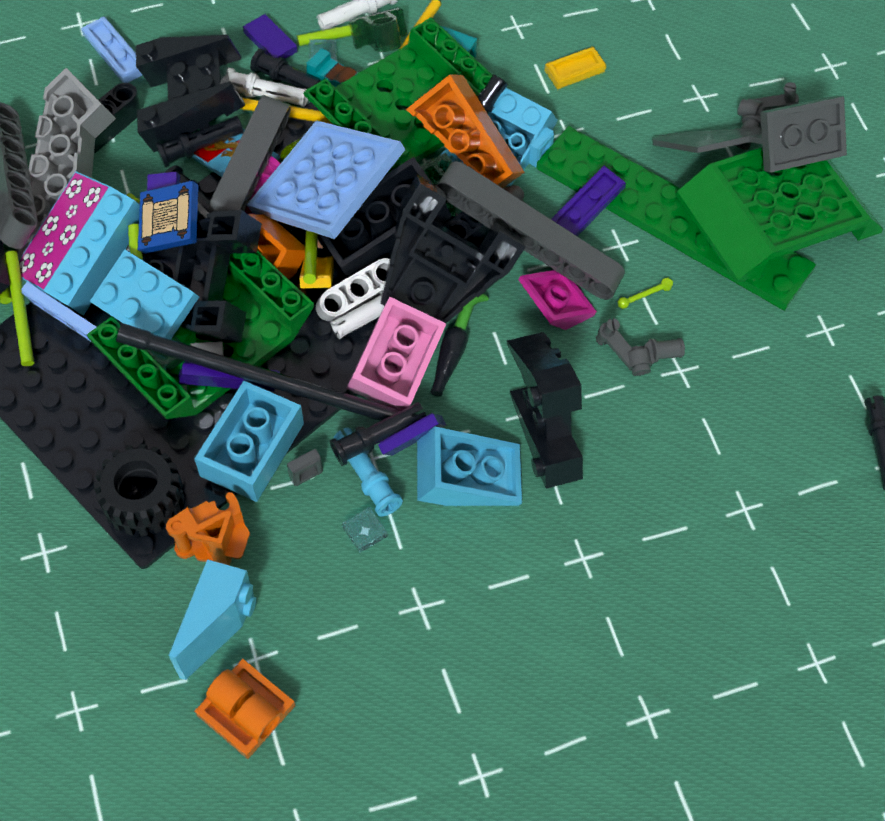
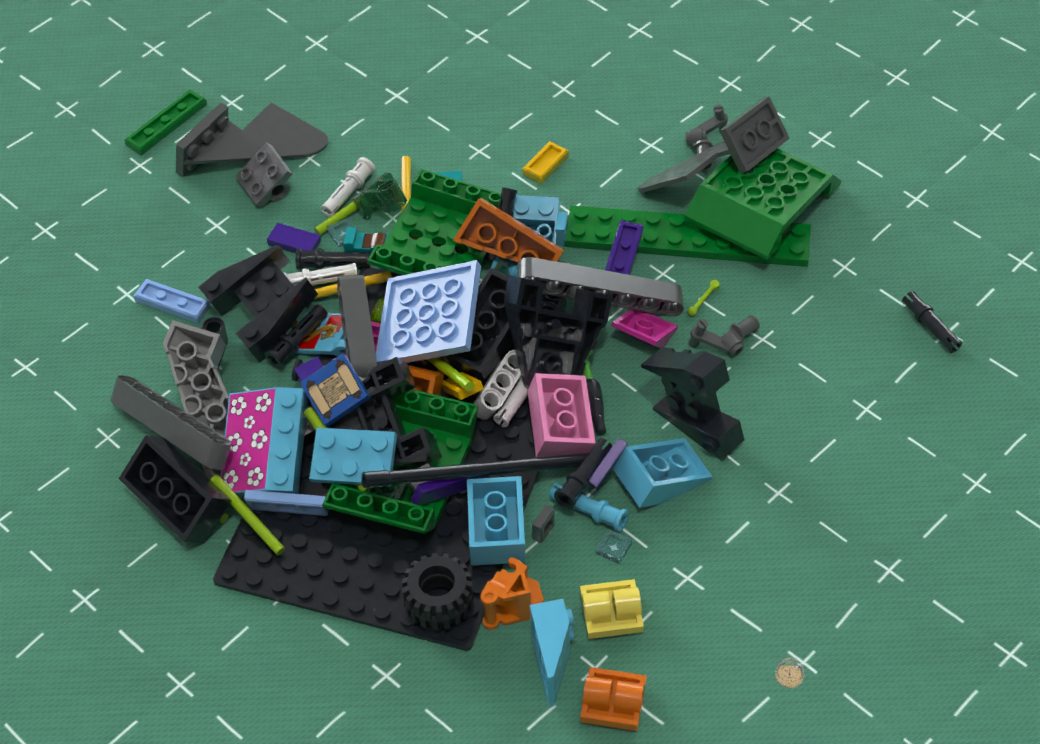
camera: 25 degrees left, 10 degrees down
none -> light yellow plate [580,579,644,639]
none -> clear tile [775,658,805,688]

